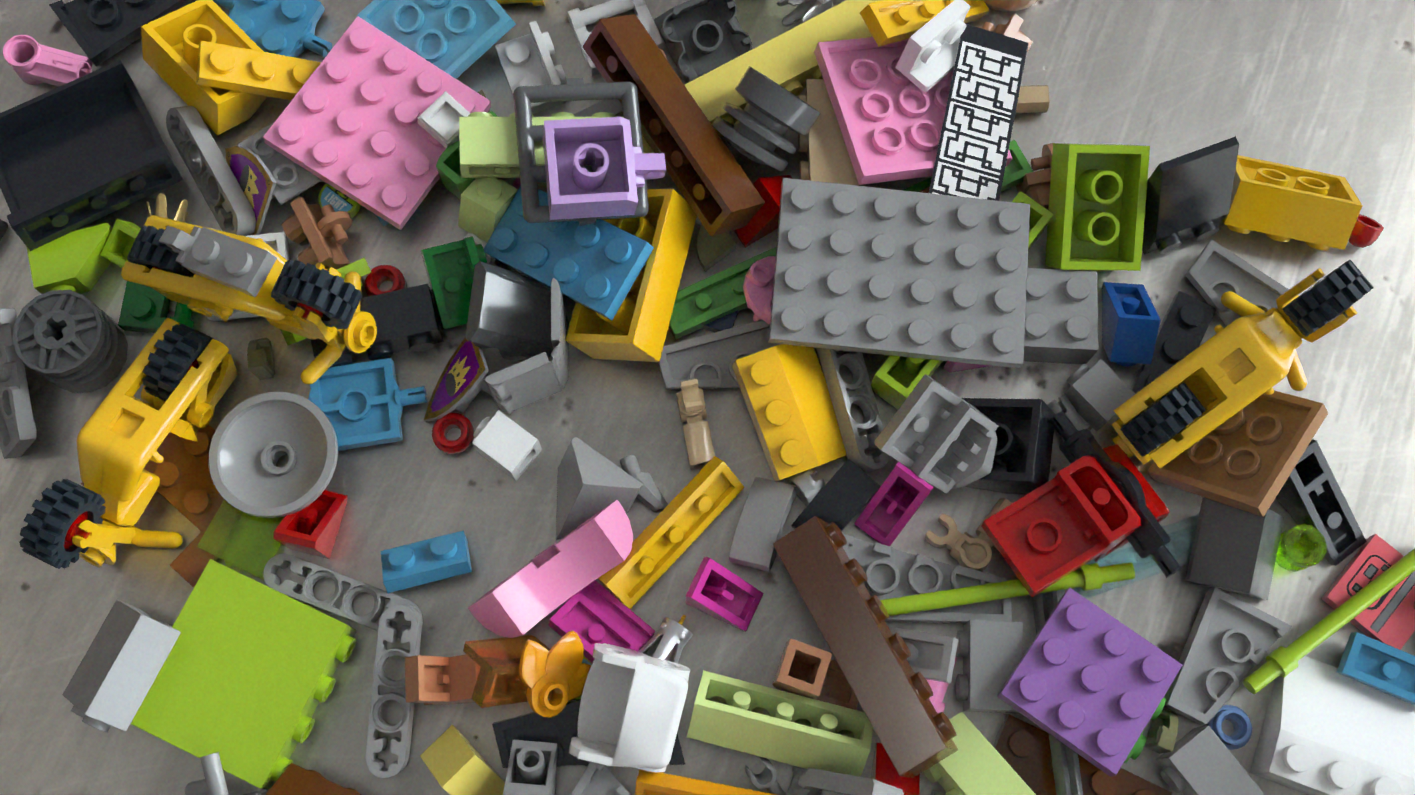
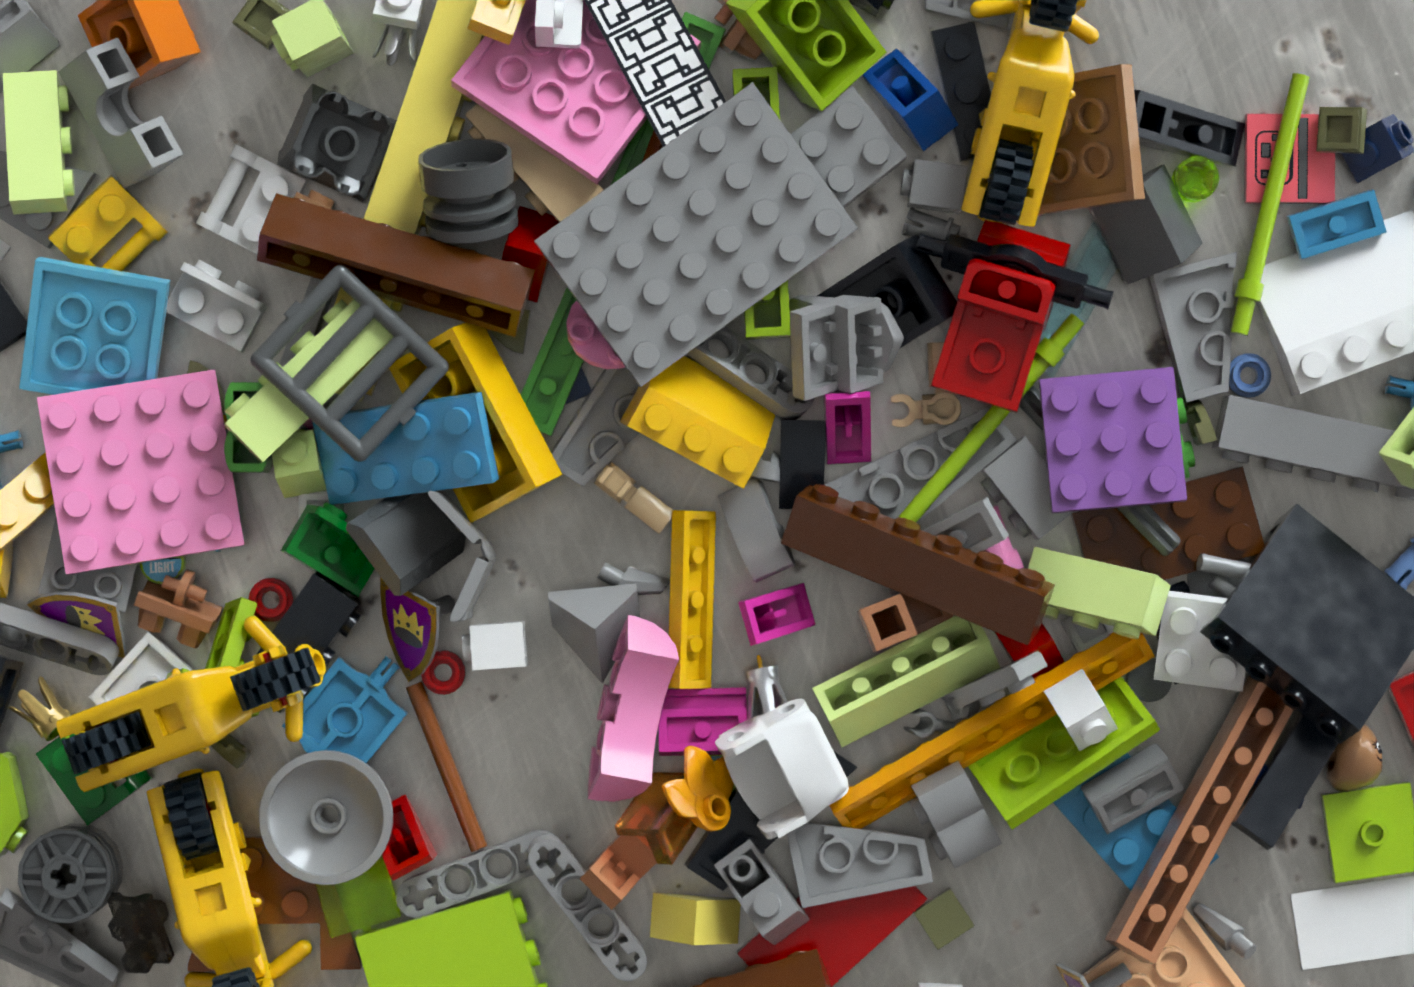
camera: 45 degrees left, 15 degrees up
lime slope [100,219,141,268] -> none
light grey hinge [159,226,277,297] -> none
dark azure plate [381,530,472,593] -> none
white tile [417,91,470,148] -> none
lavender hinge [543,117,666,220] -> none
none -> clear smoke hips [107,892,175,974]
none -> dark orange bar [406,681,487,852]

